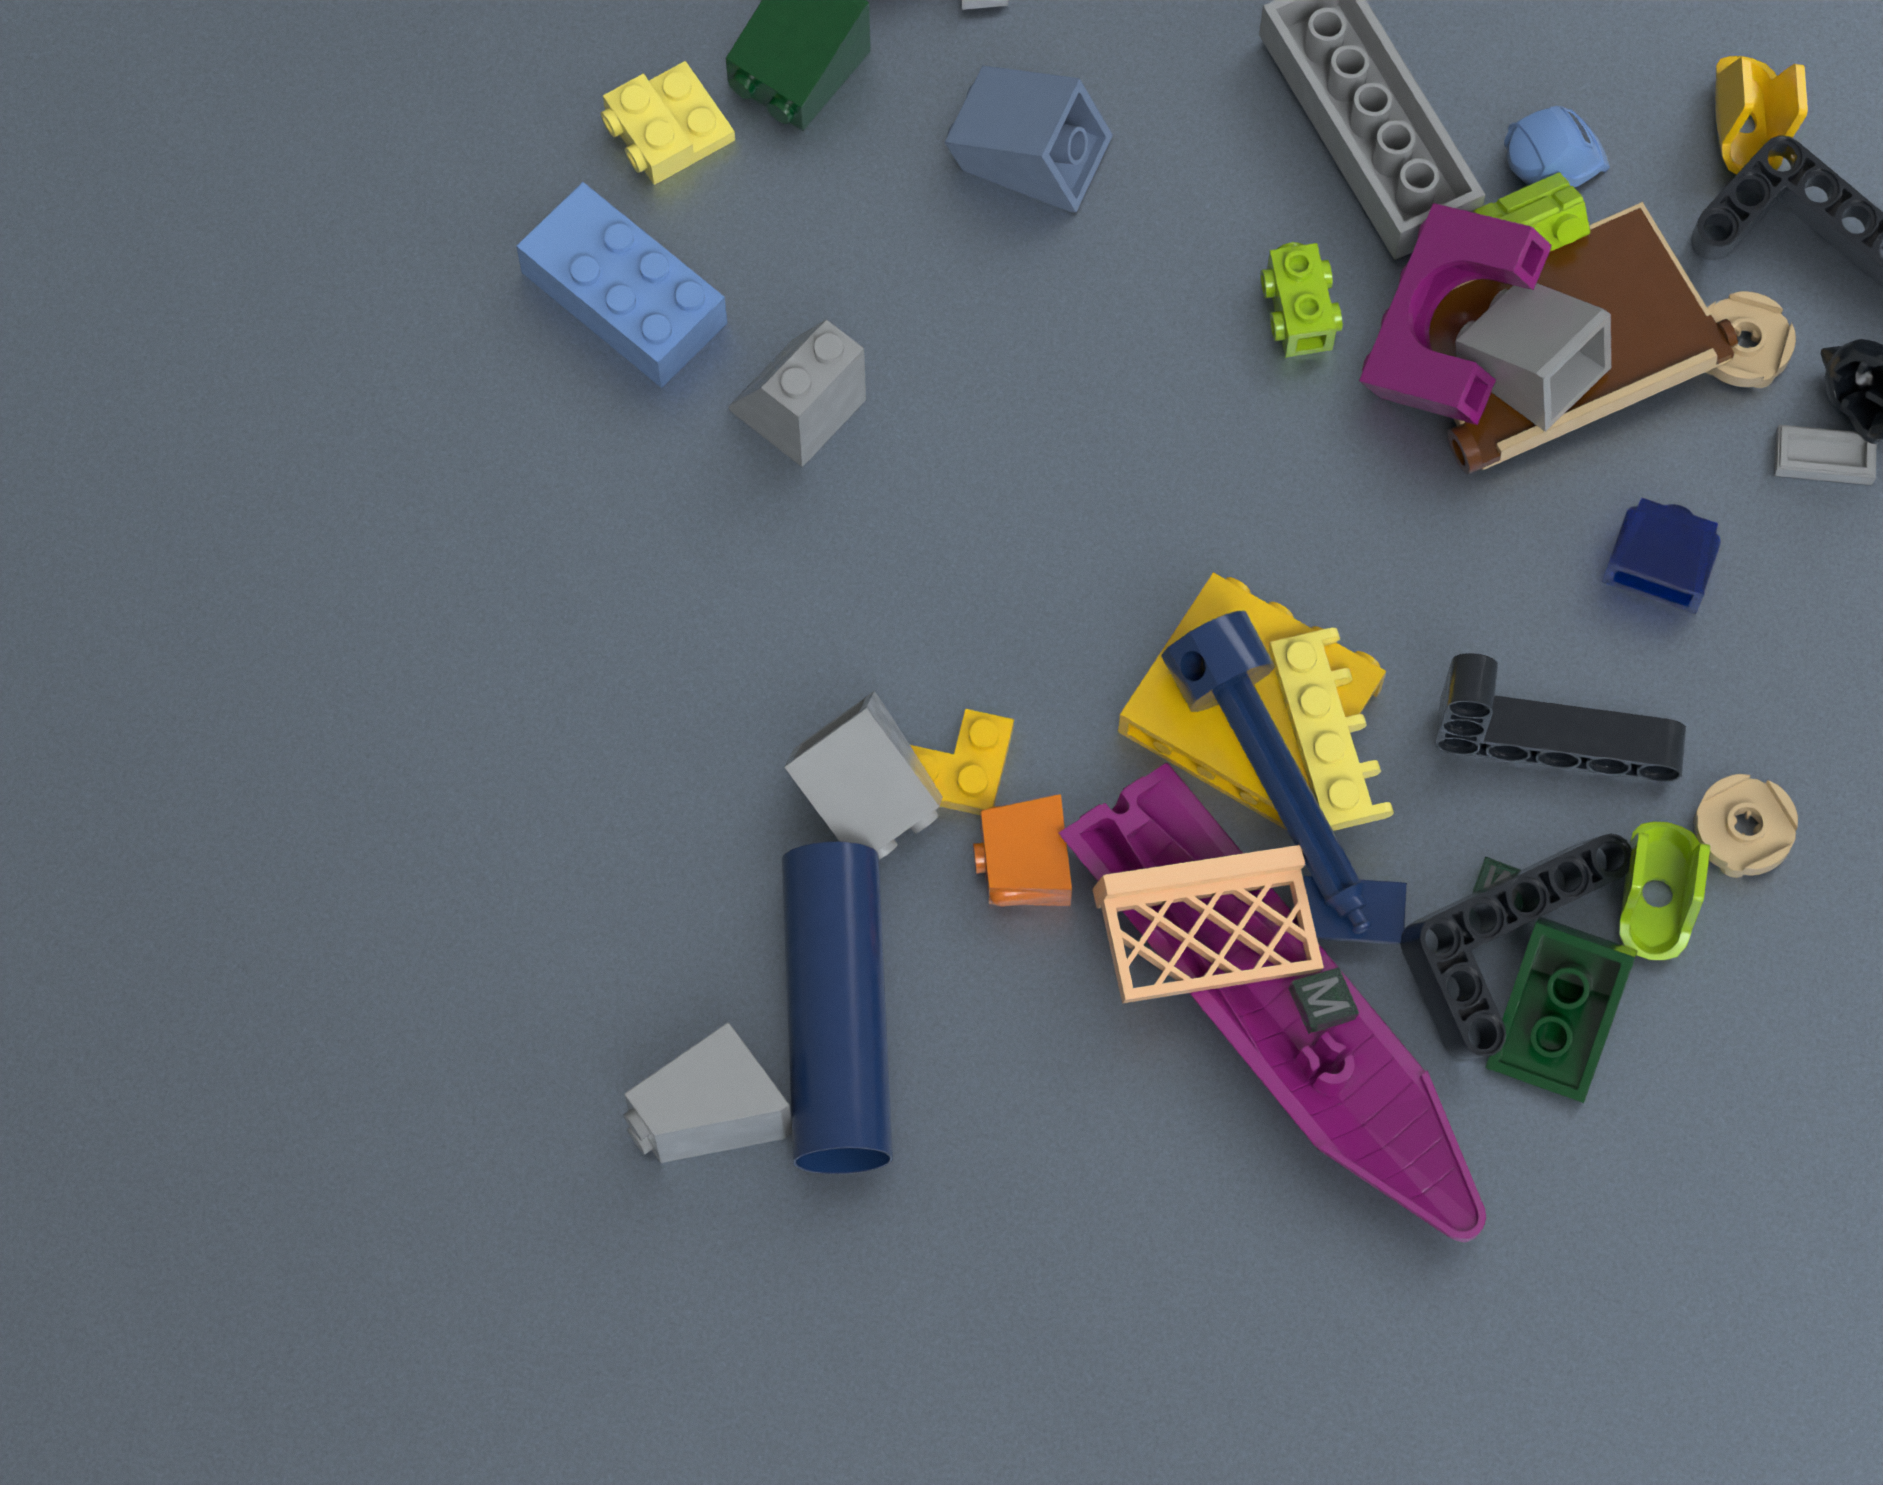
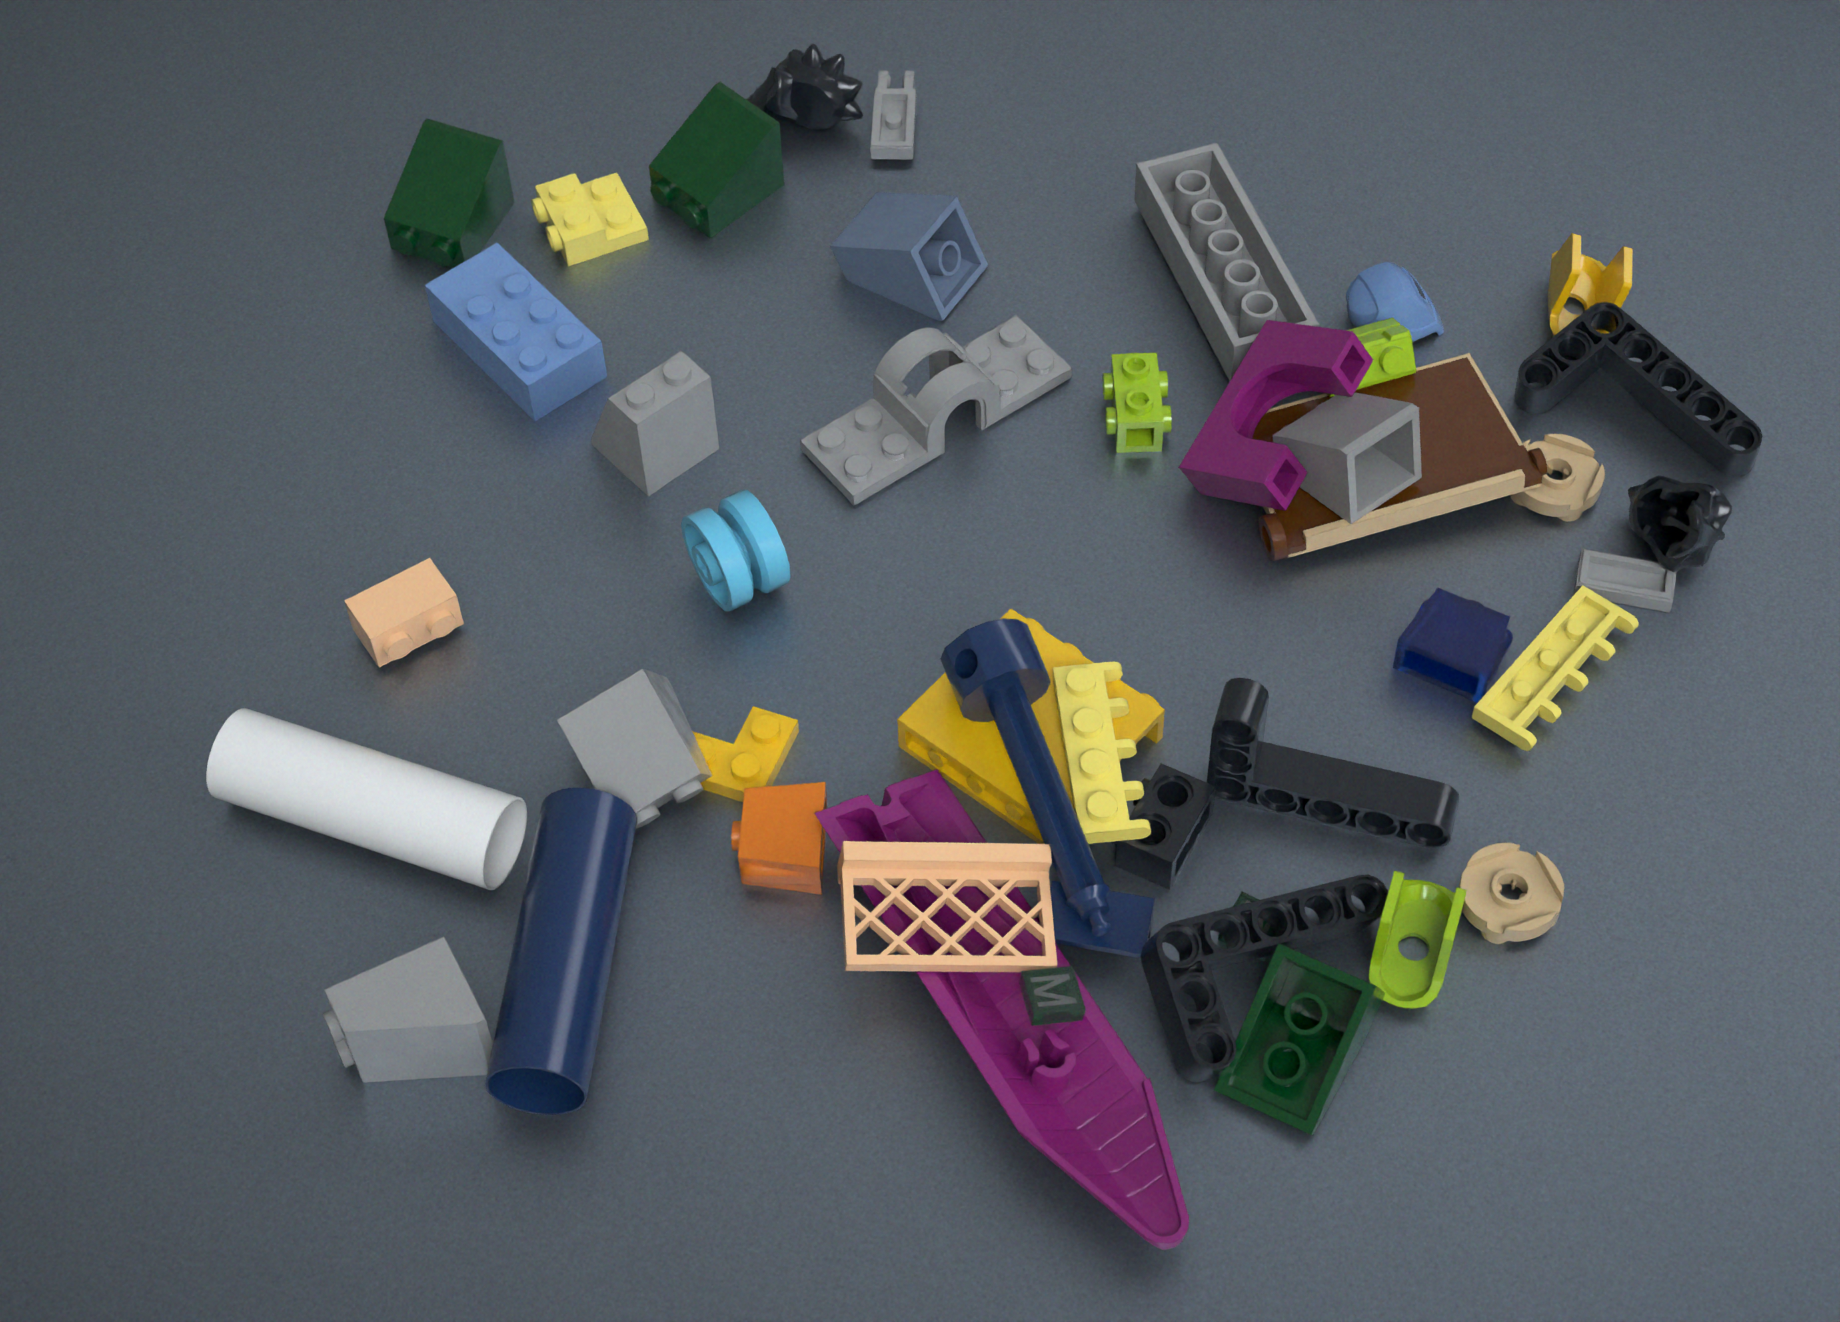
camera: 10 degrees right, 15 degrees down
none -> white piece [206,708,527,890]
none -> light nougat brick [344,558,464,667]
none -> dark green slope [384,118,515,268]
none -> medium azure wheel [681,490,791,612]
none -> light grey piece [800,315,1072,505]
none -> black brick [1111,763,1216,890]
none -> light yellow hinge [1472,585,1639,751]

